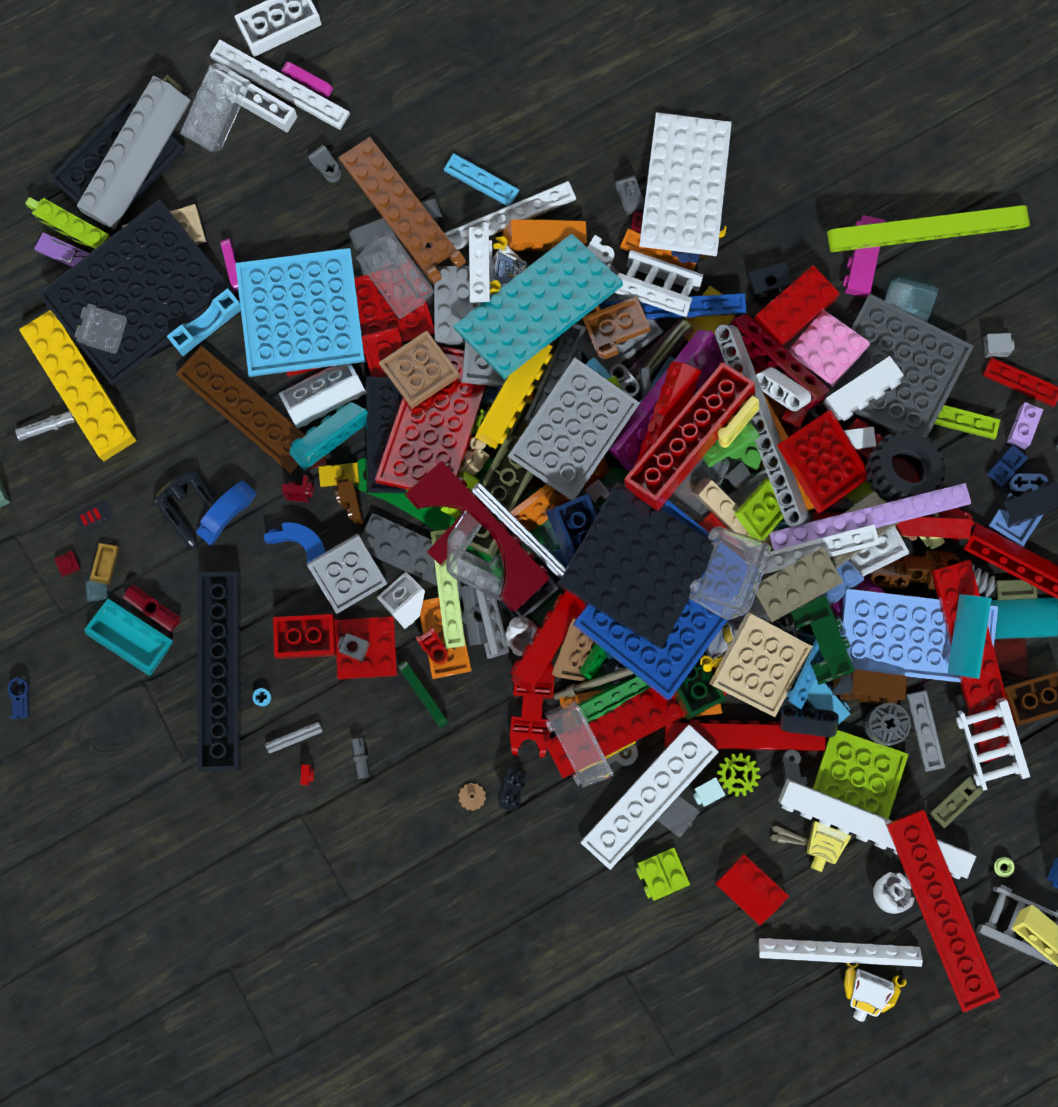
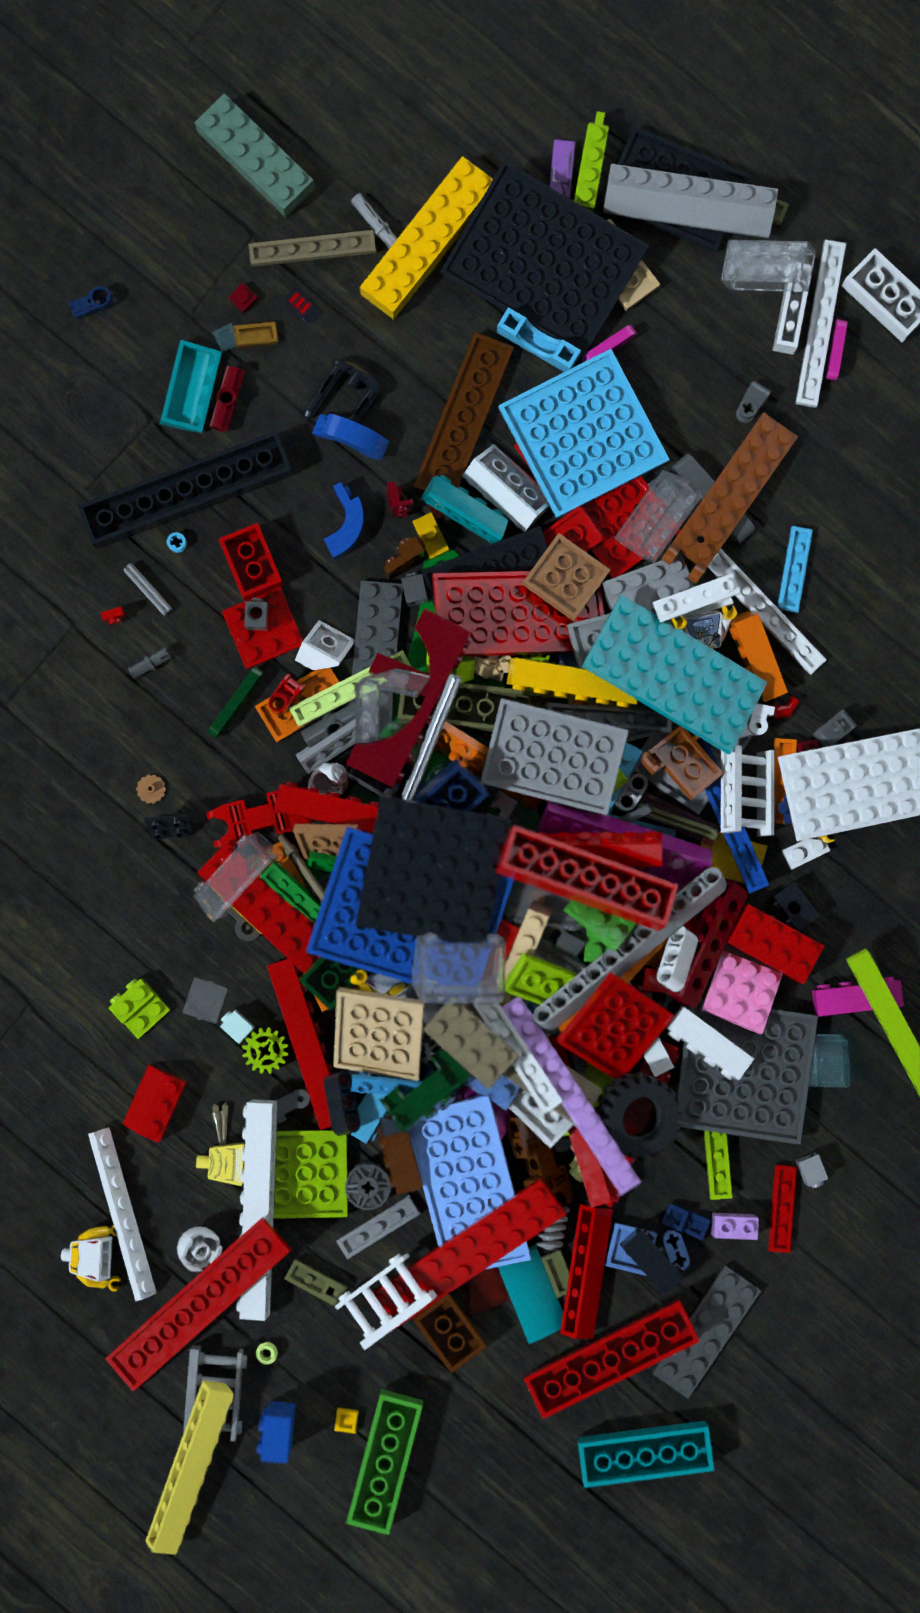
camera: 65 degrees right, 5 degrees up
clear bracket [75,304,127,354] -> none
light grey plate [307,534,387,614] -> none
white plate [581,724,718,870] -> none
light yellow plate [718,395,760,448] -> none
teal slope [947,594,992,679] -> none
none -> dark tan plate [249,230,376,267]
none -> dark grey brick [401,572,429,607]
none -> red arm [772,696,800,719]
none -> white plate [782,838,830,869]

